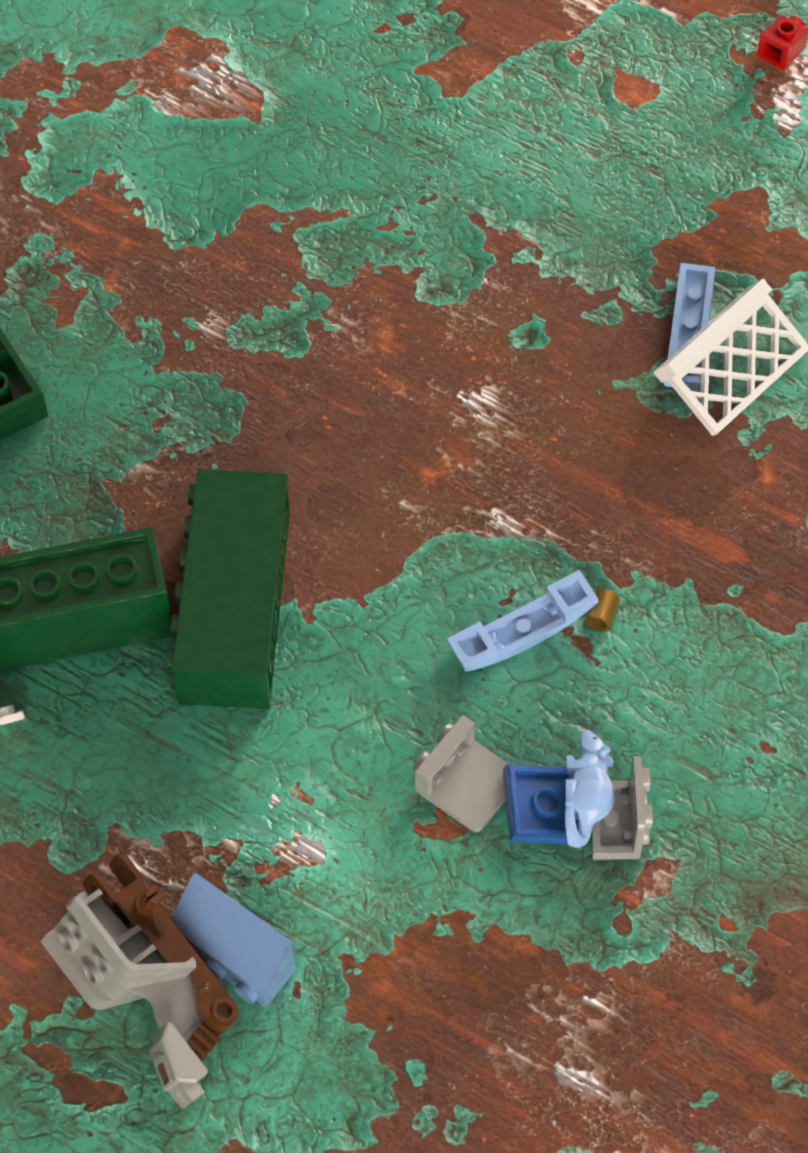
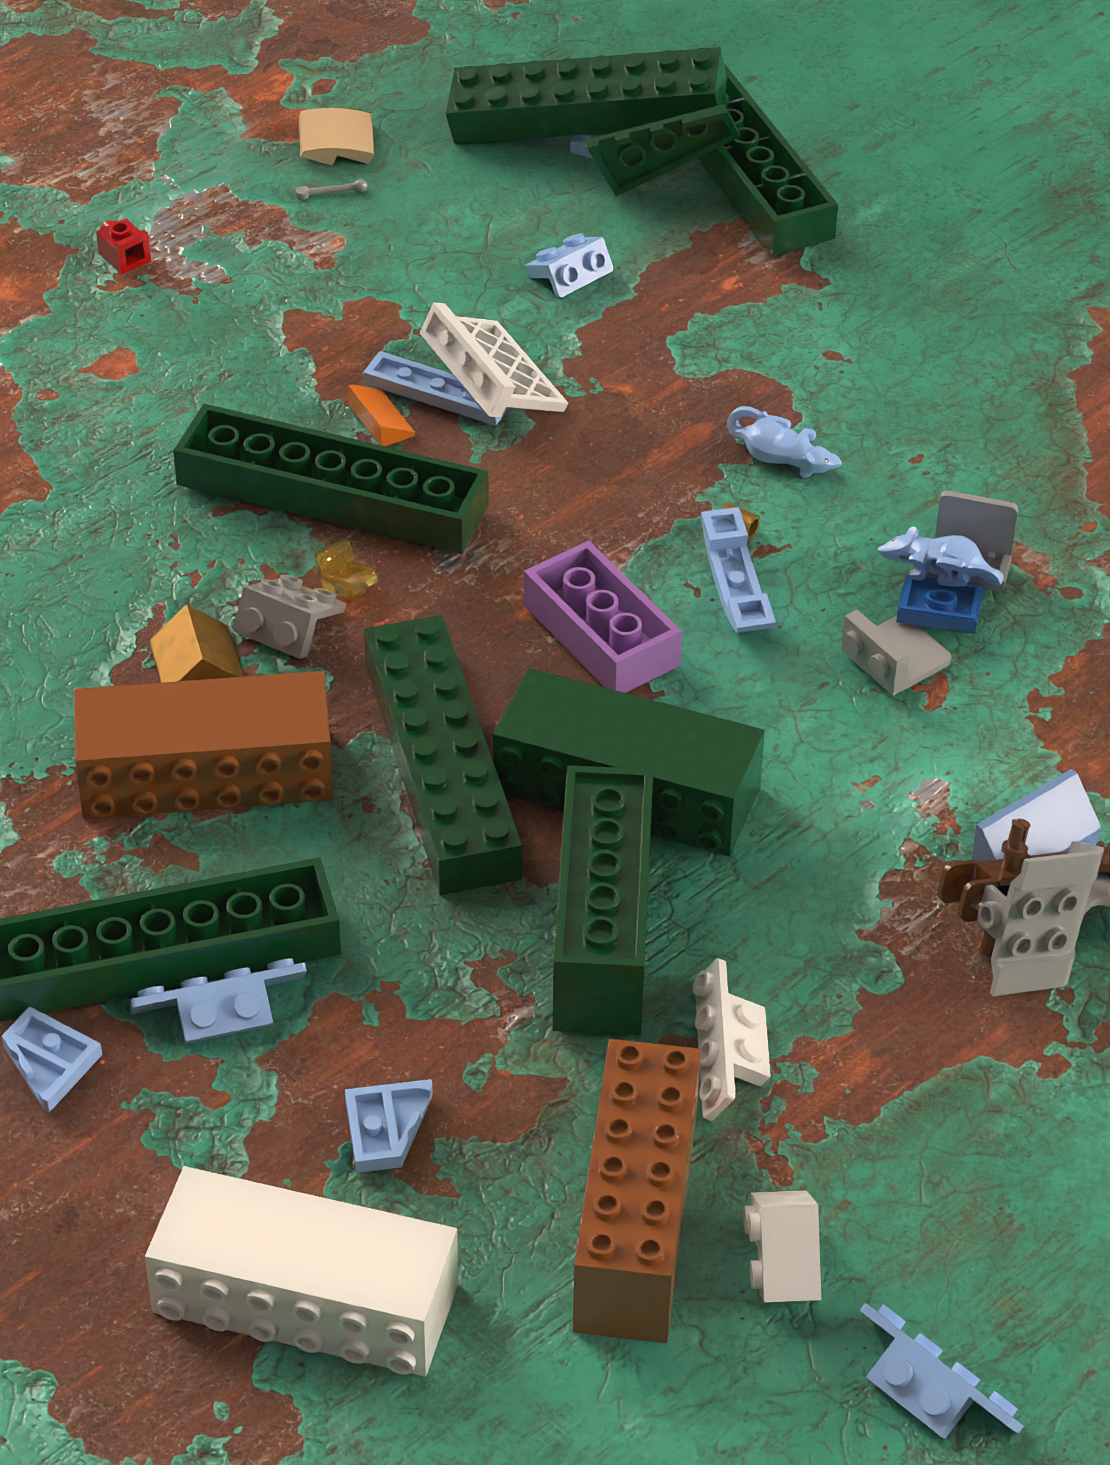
camera: 75 degrees left, 15 degrees down
none -> dark orange brick [74,671,334,819]
none -> pearl gold slope [150,604,244,683]
none -> dark green brick [173,403,489,554]
none -> light grey bracket [232,575,346,659]
none -> clear yellow bracket [313,540,378,599]
none -> orange slope [348,385,415,446]
none -> dark green brick [364,615,522,895]
none -> medium lavender brick [524,541,682,693]
none -> light blue animal [727,406,842,479]

